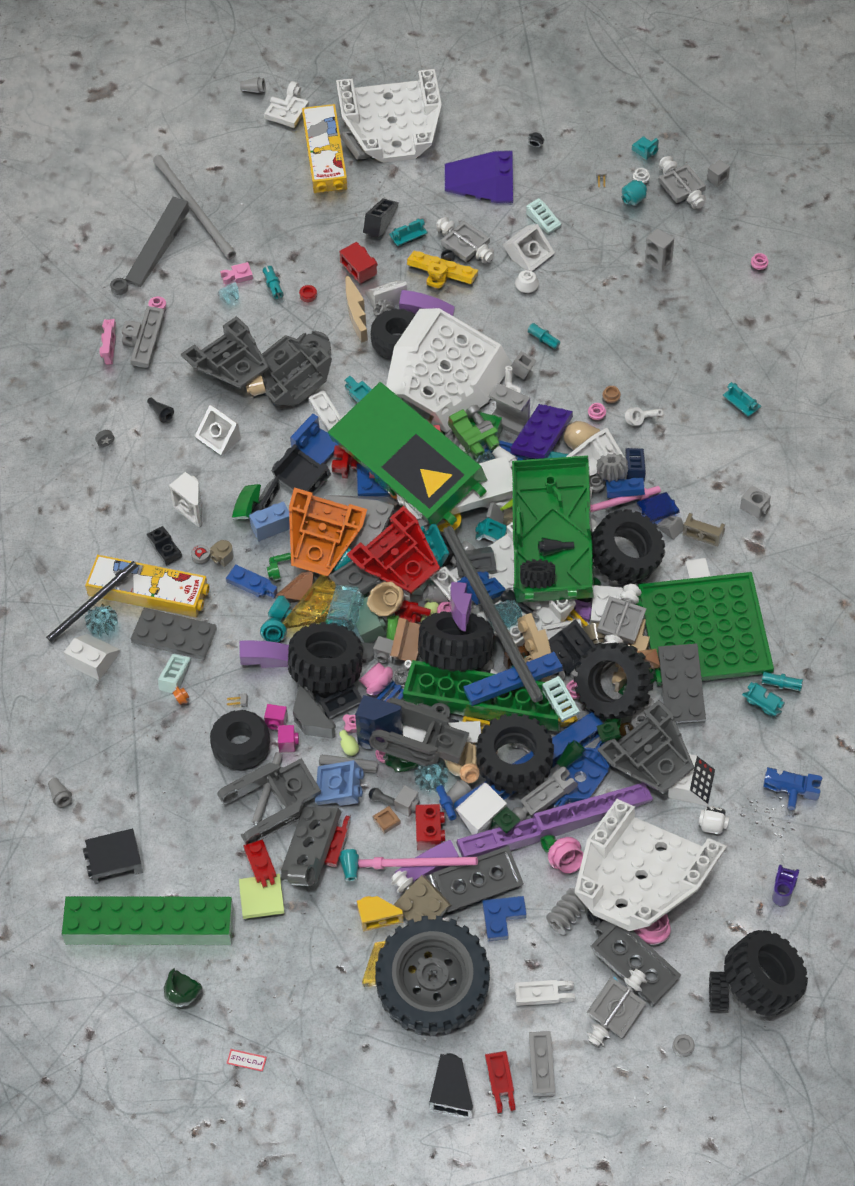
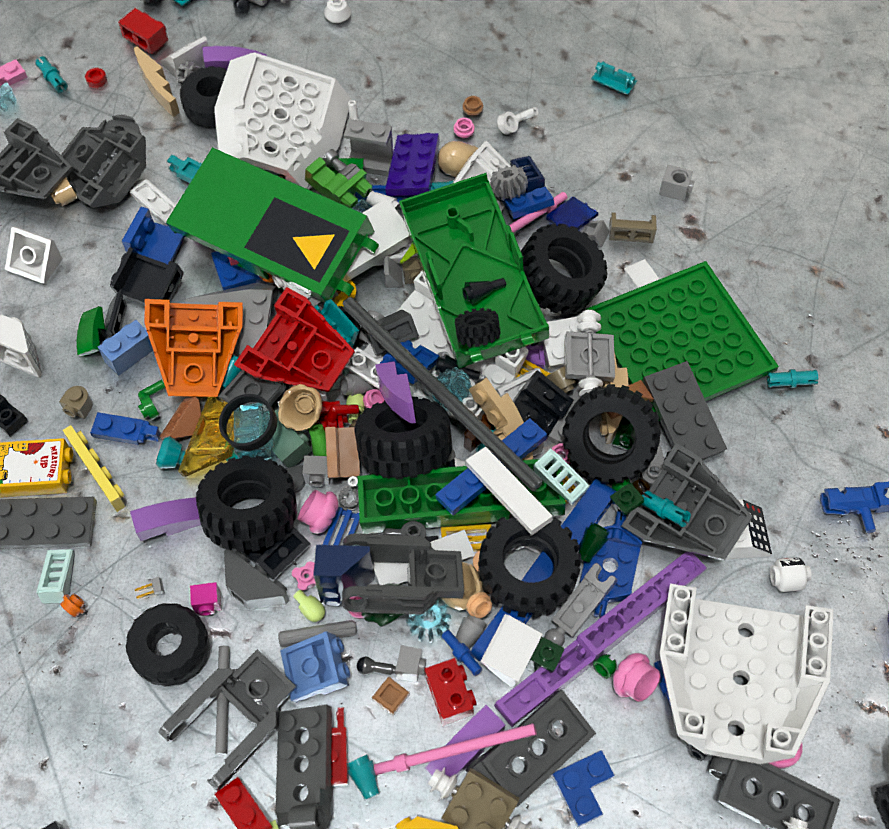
camera: 20 degrees left, 5 degrees up
light grey tile [191,545,210,564] -> none
teal cone [260,618,287,643] -> none
dark pink plate [278,725,299,753] -> none
red hips [332,445,360,479] -> none
yellow plate [407,251,478,288] -> none
teal bracket [475,518,507,542] -> none
light grey plate [511,351,536,379] -> none
teal axle [527,323,560,349] -> none
light grey piece [546,888,586,935] -> none
teal hinge [742,682,785,716] -> none
none -> light yellow plate [62,425,125,512]
none -> black tyre [219,394,277,451]
none -> white tile [465,447,553,535]
none -> teal pin [641,491,691,527]

